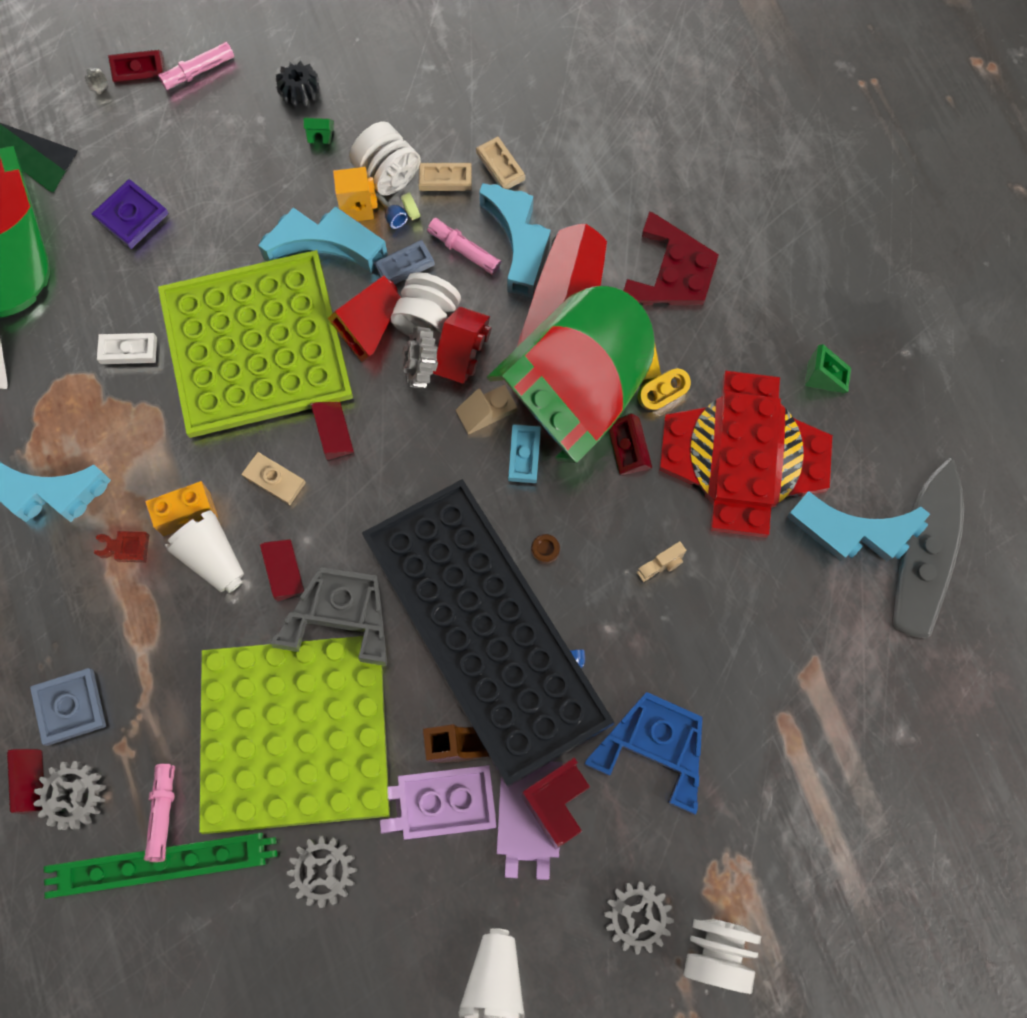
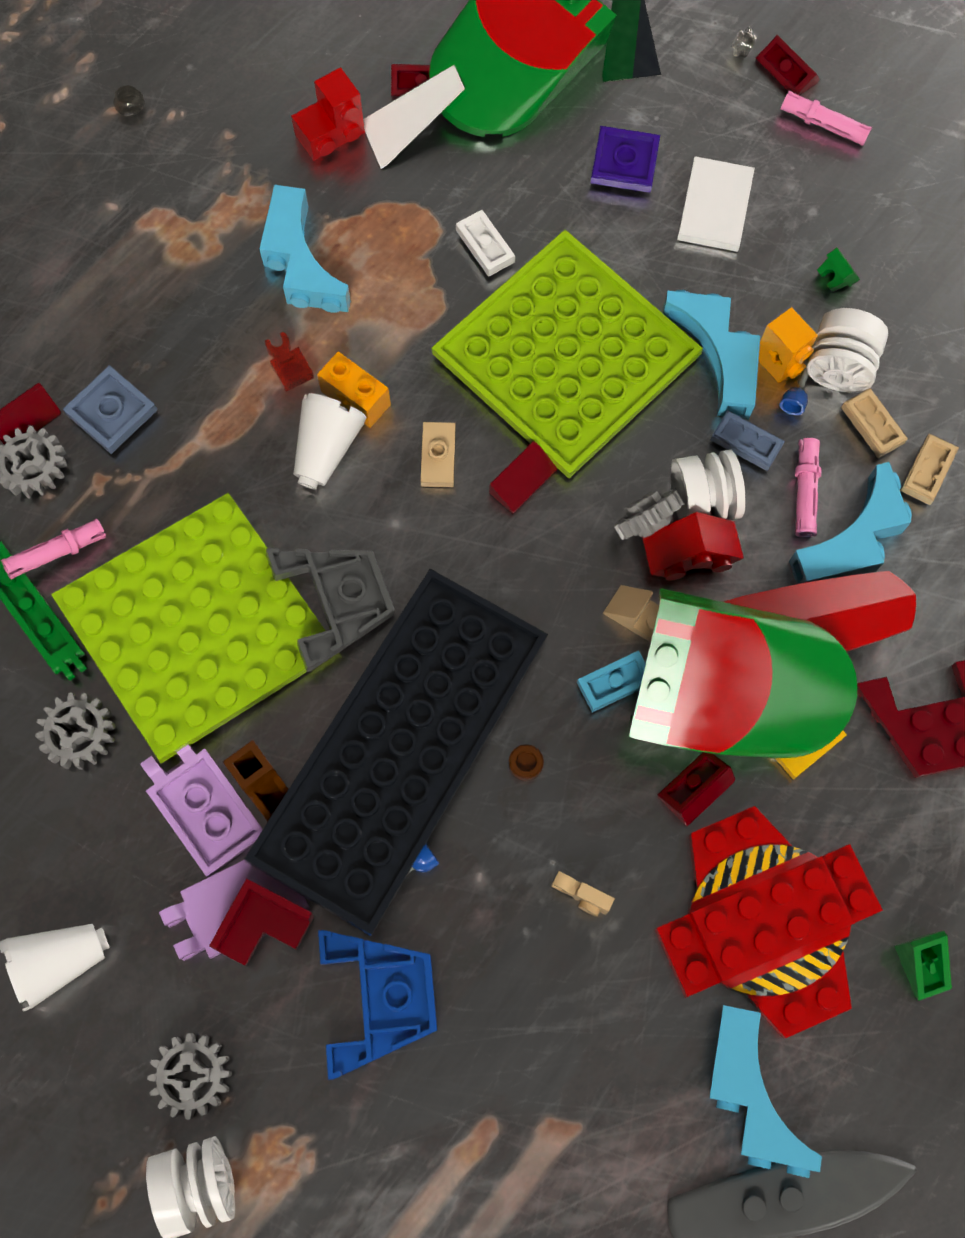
camera: 60 degrees right, 0 degrees up
dark red slope [260,539,305,602] -> none
black gear [276,60,320,107] -> none
red slope [328,275,401,362] -> none
yellowish green tile [401,192,421,221] -> none
yellow plate [637,368,691,410] -> none
none -> white tile [677,156,755,252]

